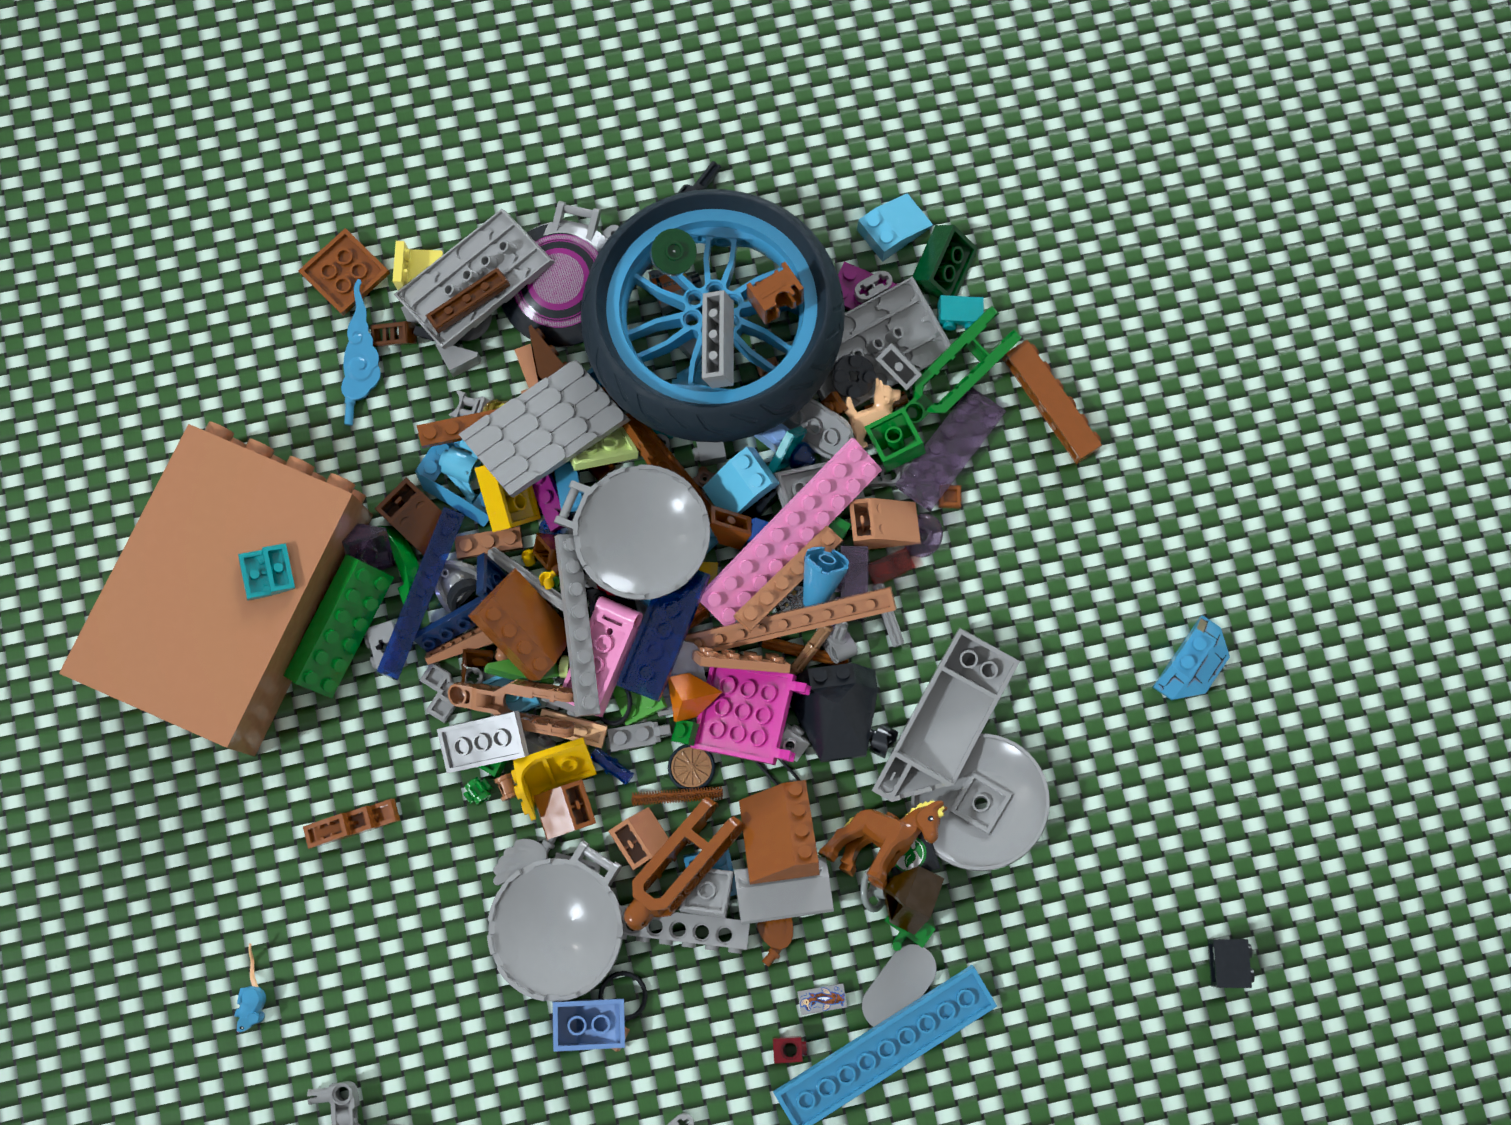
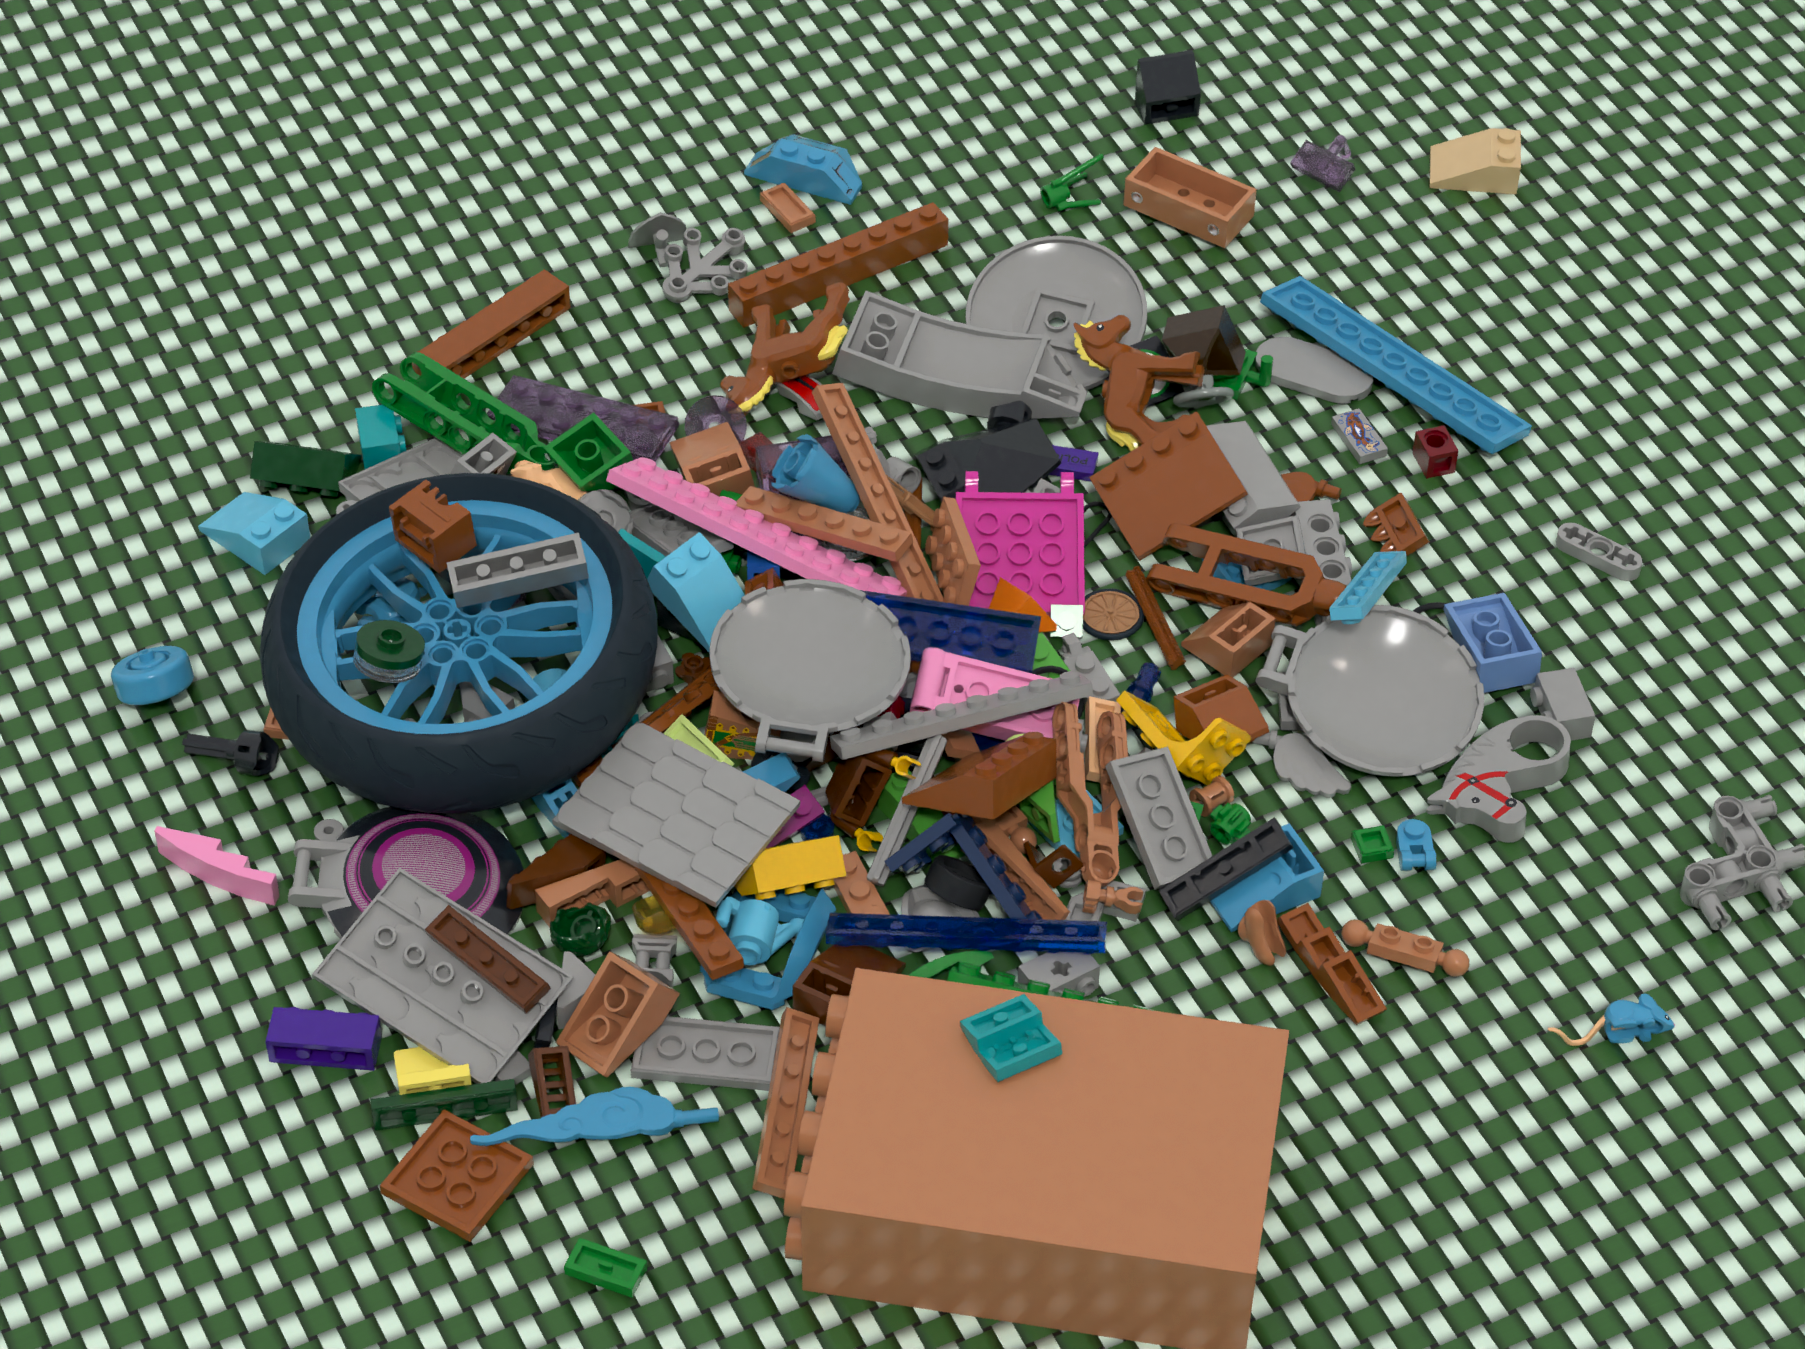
camera: 105 degrees left, 30 degrees down
none -> dark azure wheel [111,646,194,705]
none -> bright pink slope [154,826,280,906]
none -> dark purple brick [265,1007,382,1071]
none -> dark green tile [370,1079,518,1131]
none -> dark green hair [550,903,611,957]
none -> nougat slope [555,951,680,1077]
none -> green plate [564,1237,647,1298]
none -> light grey shield [628,212,687,267]
none -> light grey tile [631,1016,780,1091]
none -> light grey plant [662,228,748,303]
none -> dark orange animal [720,282,850,422]
none -> dark orange brick [728,202,949,328]
none -> nougat plate [752,1007,819,1199]
none -> nougat tile [760,182,816,233]
none -> slope [777,375,823,420]
none -> green plant [1040,154,1104,212]
none -> dark purple tile [1049,445,1099,482]
none -> nougat piece [1082,879,1144,914]
none -> nougat piece [1124,147,1257,248]
none -> black plate [1159,817,1294,921]
none -> dark azure slope [1210,823,1324,932]
none -> nougat piece [1238,900,1286,966]
none -> clear purple plate [1290,135,1356,192]
none -> medium azure plate [1329,551,1407,624]
none -> nougat plate [1341,919,1470,977]
none -> green tile [1351,825,1394,864]
none -> dark orange plate [1363,493,1430,556]
none -> dark azure plate [1396,819,1436,871]
none -> light grey animal [1427,715,1571,843]
none -> light grey brick [1530,668,1595,741]

